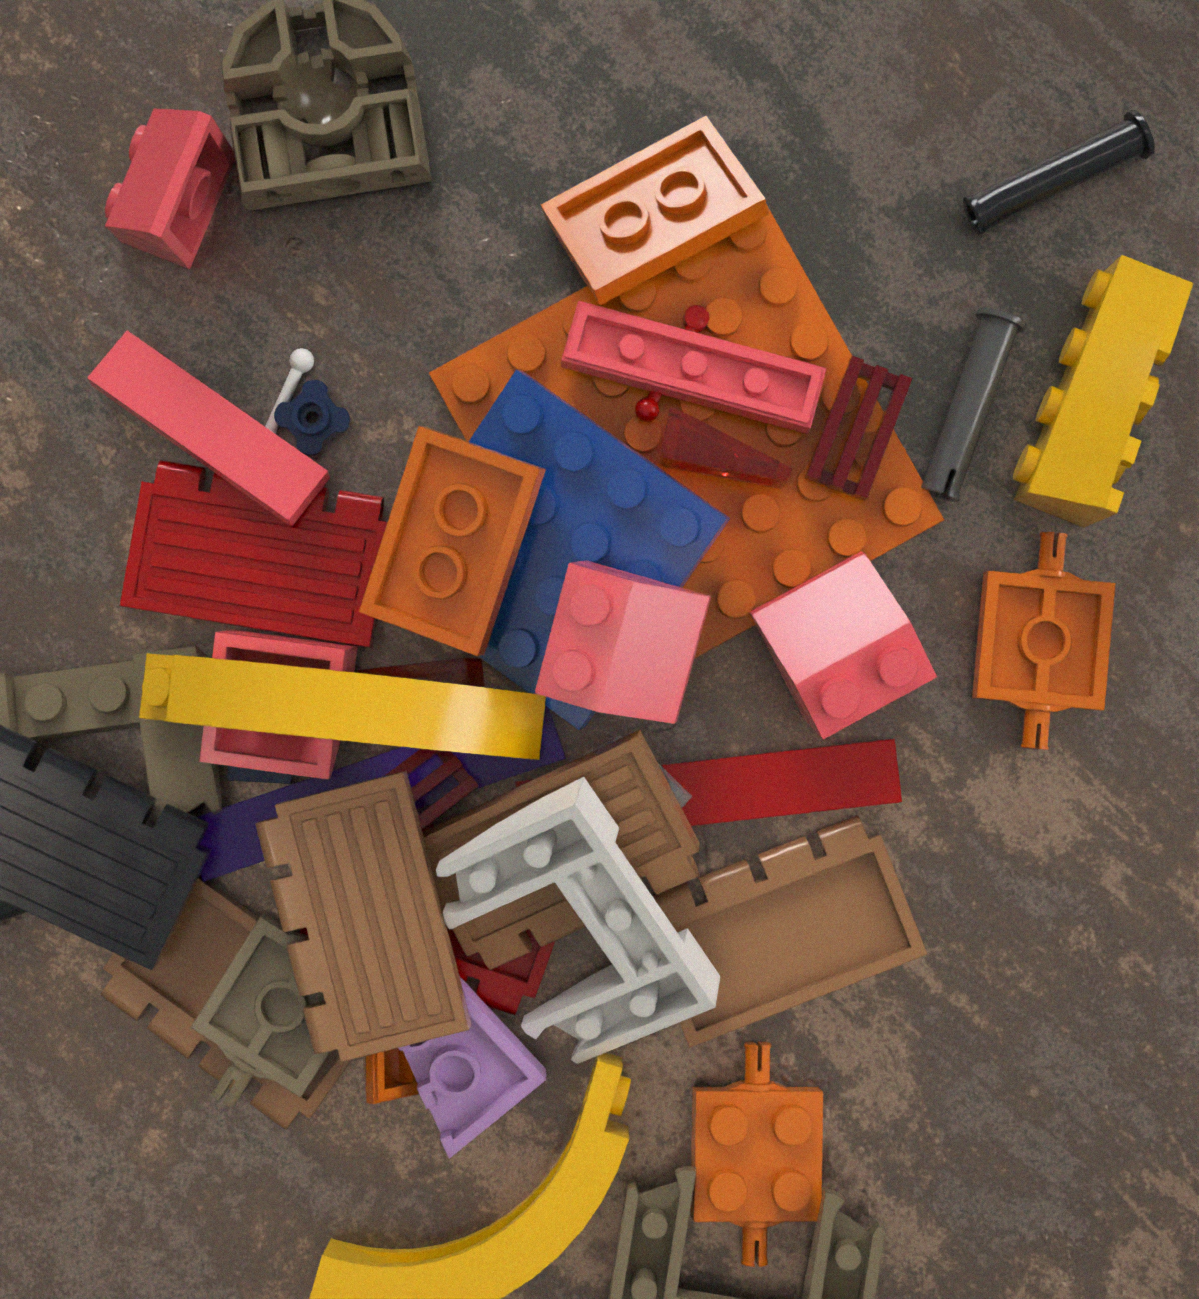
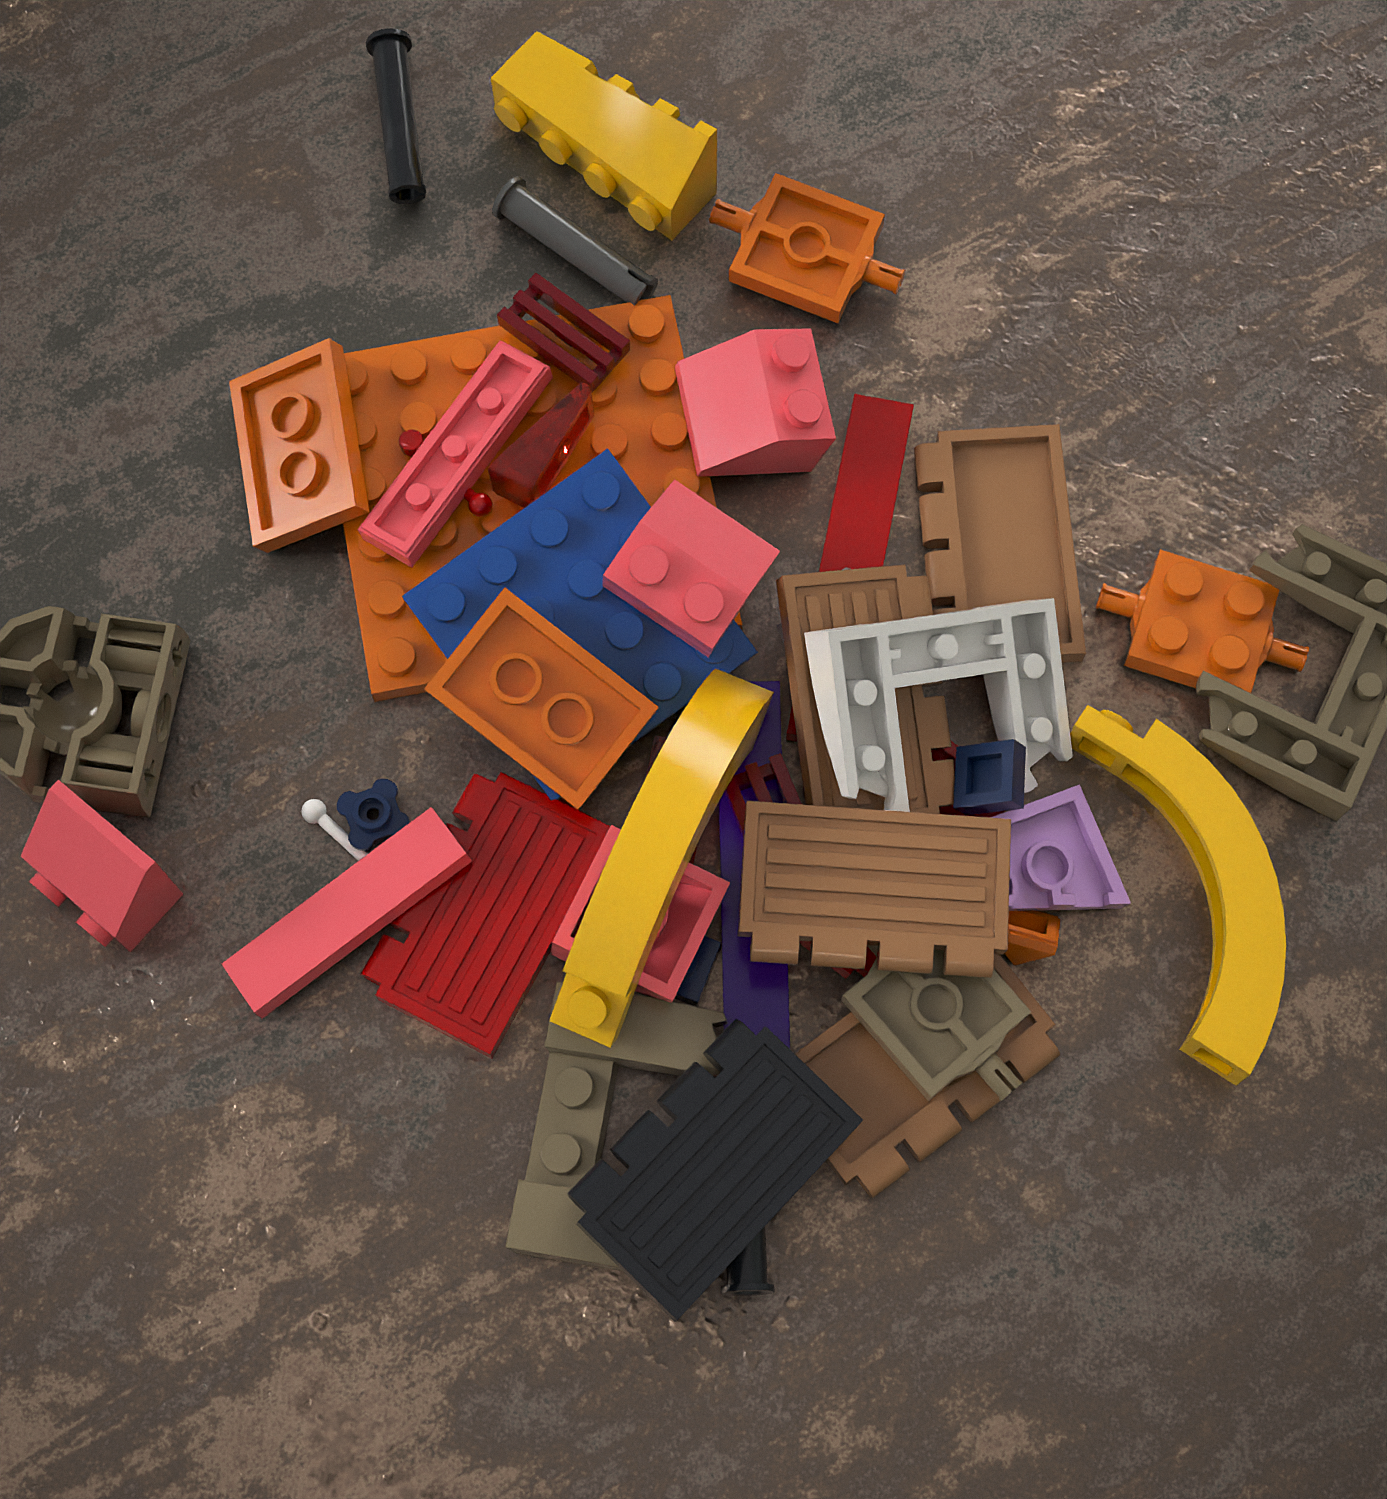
camera: 75 degrees left, 15 degrees down
none -> dark blue plate [953,739,1026,815]

